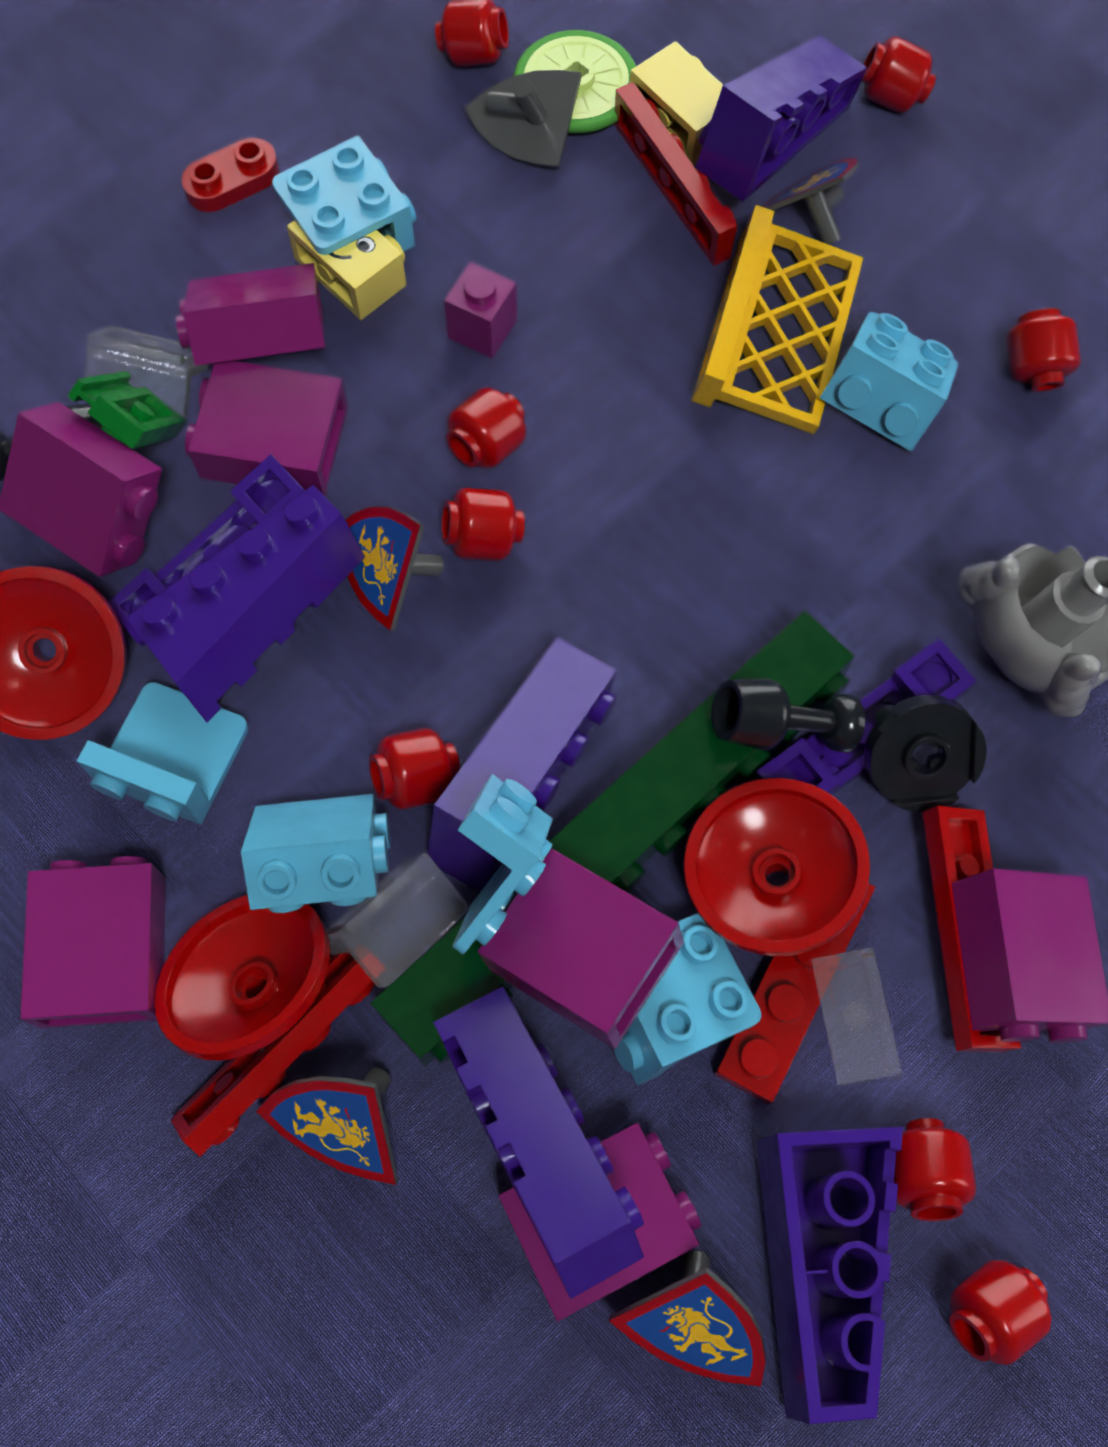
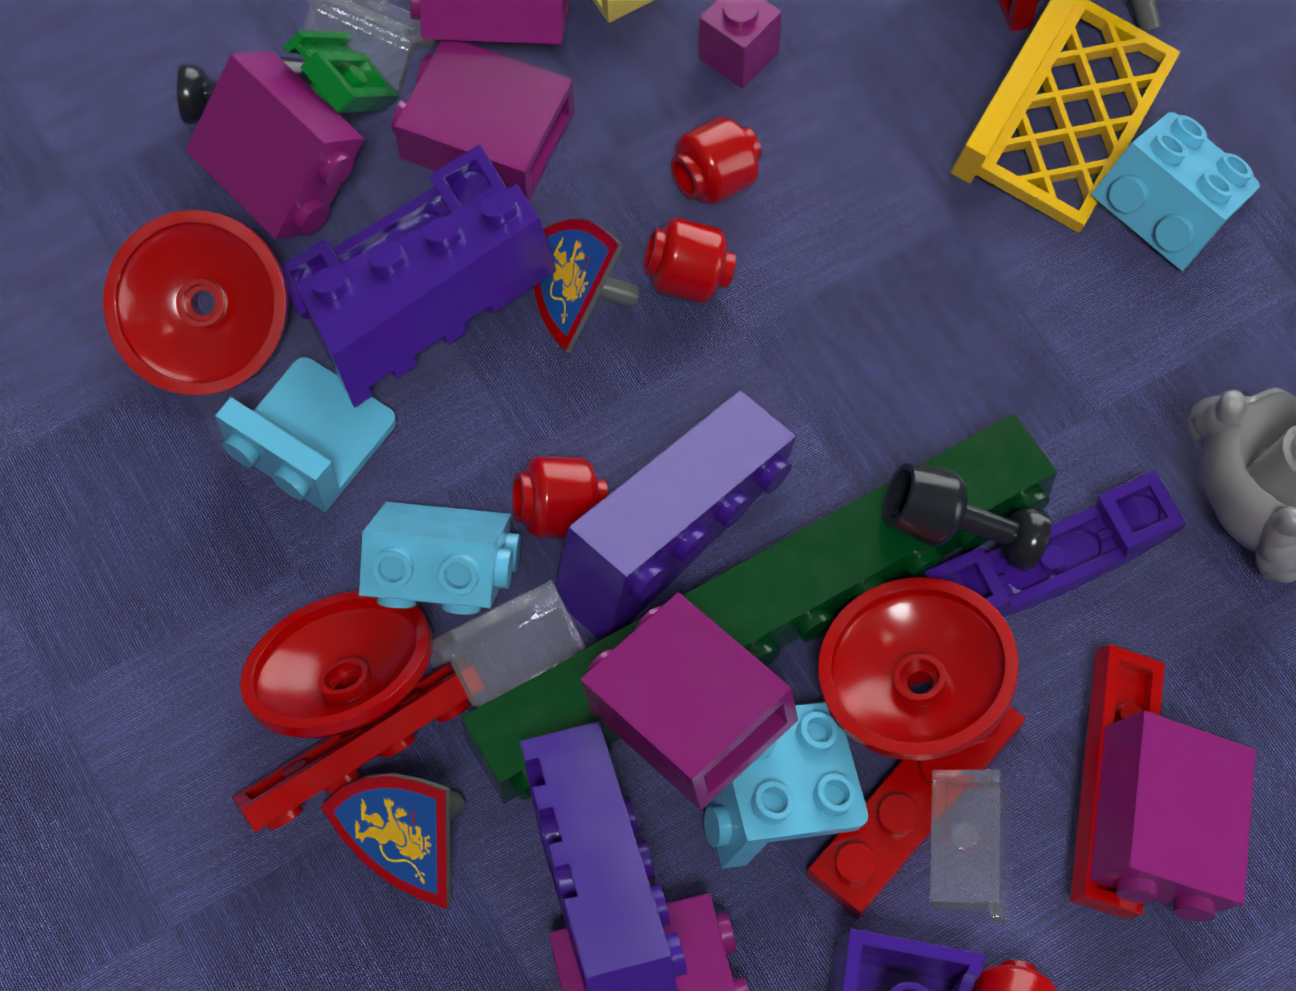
camera: 15 degrees right, 5 degrees down
magenta brick [20,856,166,1029] -> none
medium azure bracket [452,774,553,954] -> none
black plate [864,695,987,812] -> none

